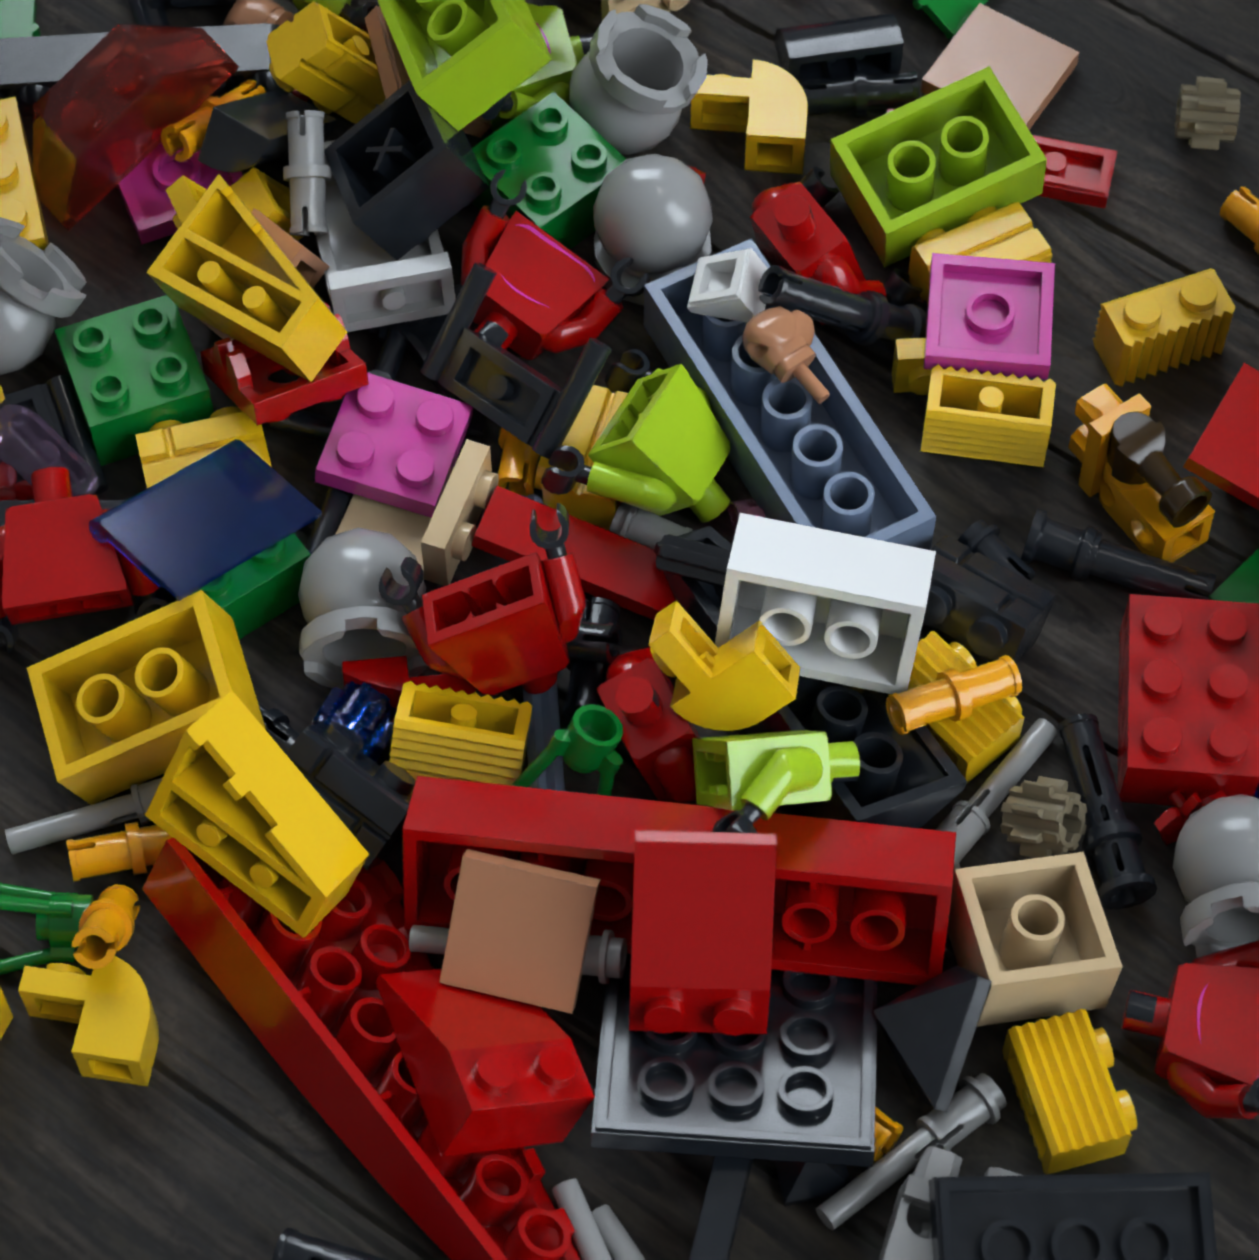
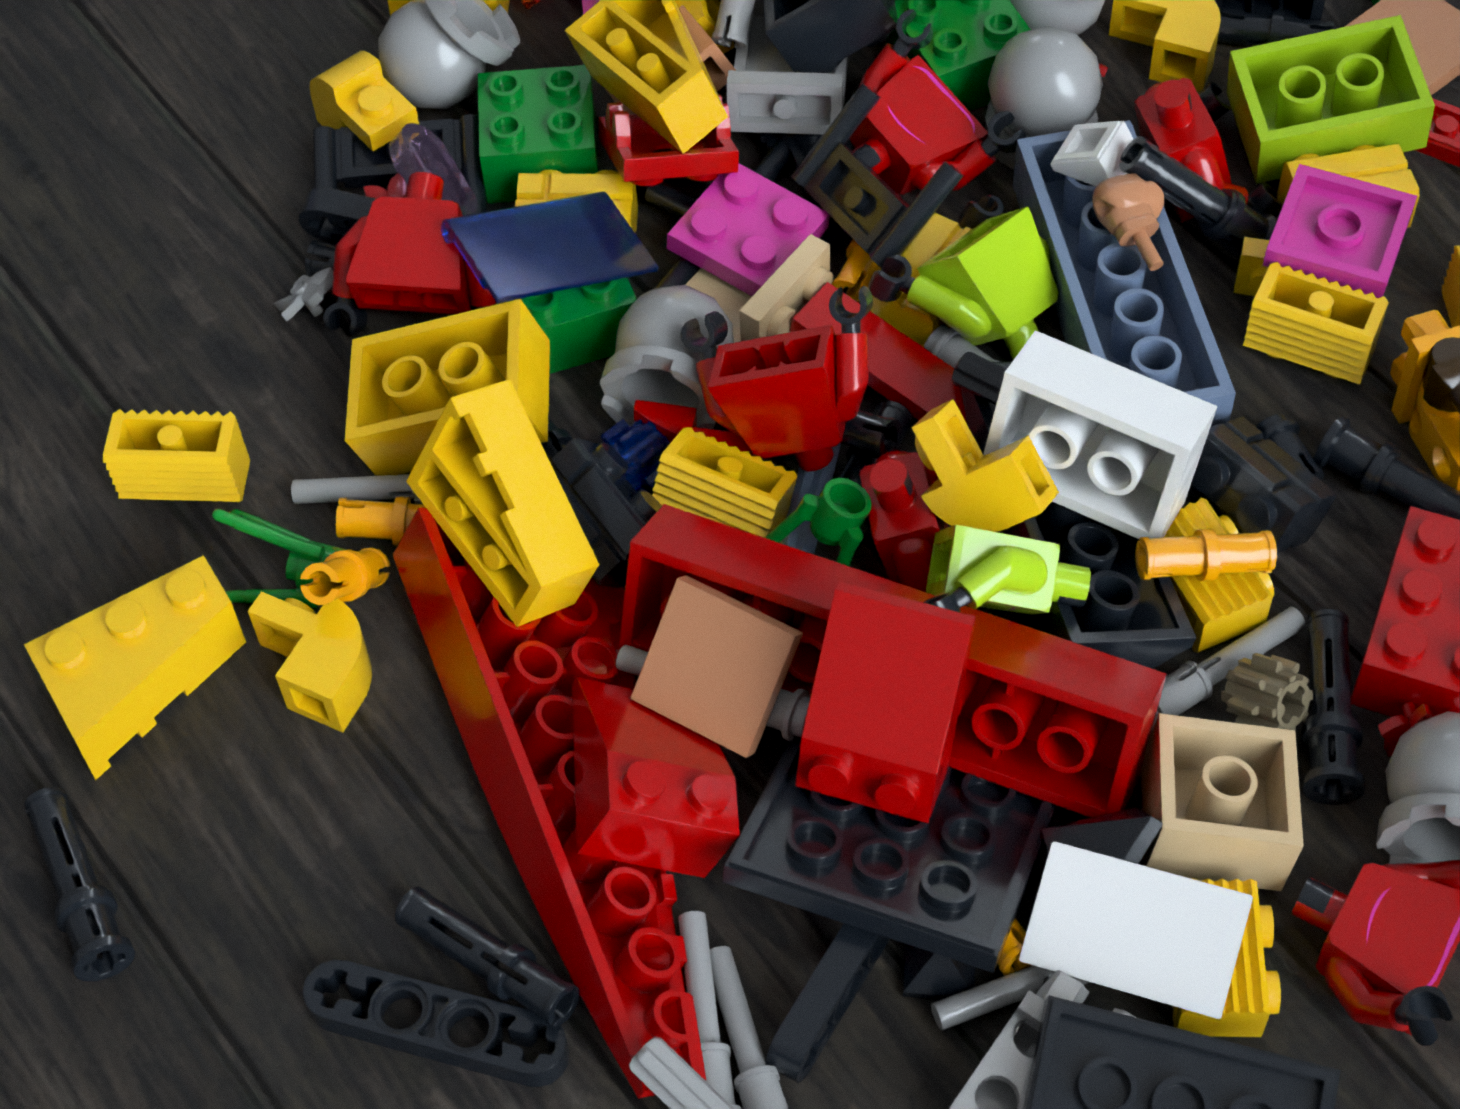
camera: 20 degrees right, 5 degrees down
none -> white sticker [1019,842,1253,1019]

